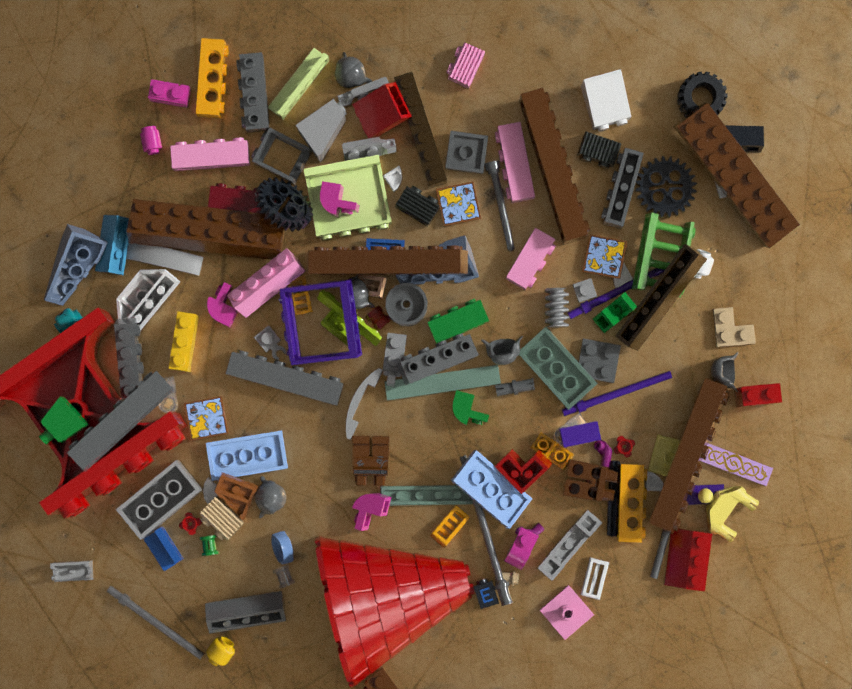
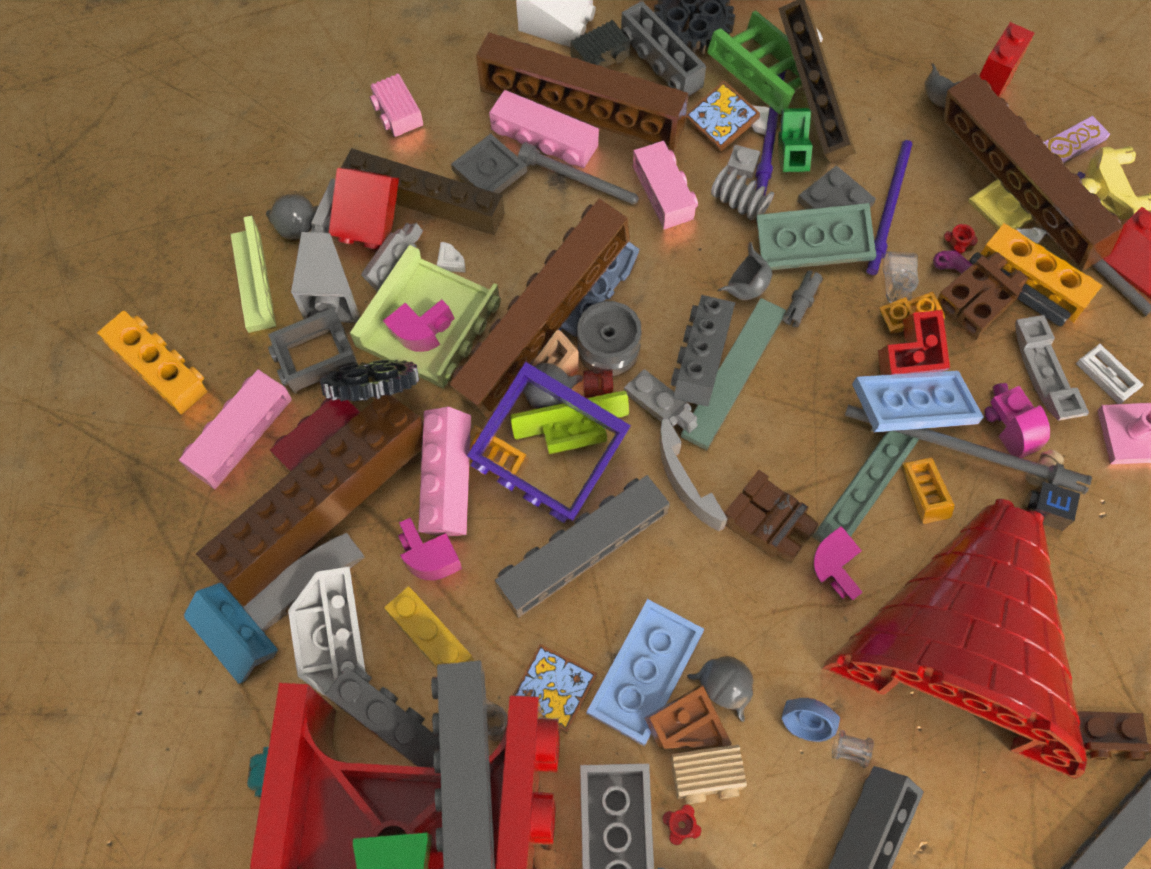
camera: 50 degrees left, 20 degrees down
sand blue wedge [44,224,108,306] -> none
dark pink brick [140,126,162,155] -> none
dark pink brick [148,79,191,108] -> none
green bush [199,535,219,556] -> none
white tile [203,477,218,504] -> none
dark grey brick [236,52,270,133] -> none
light grey plate [254,325,287,361] -> none
pearl dark grey brick [395,186,440,227] -> none
green brick [427,298,489,344] -> none
tile [436,181,481,227] -> none
green brick [452,390,489,425] -> none
dark purple tile [559,421,601,448] -> none
tan plate [713,307,756,347] -> none

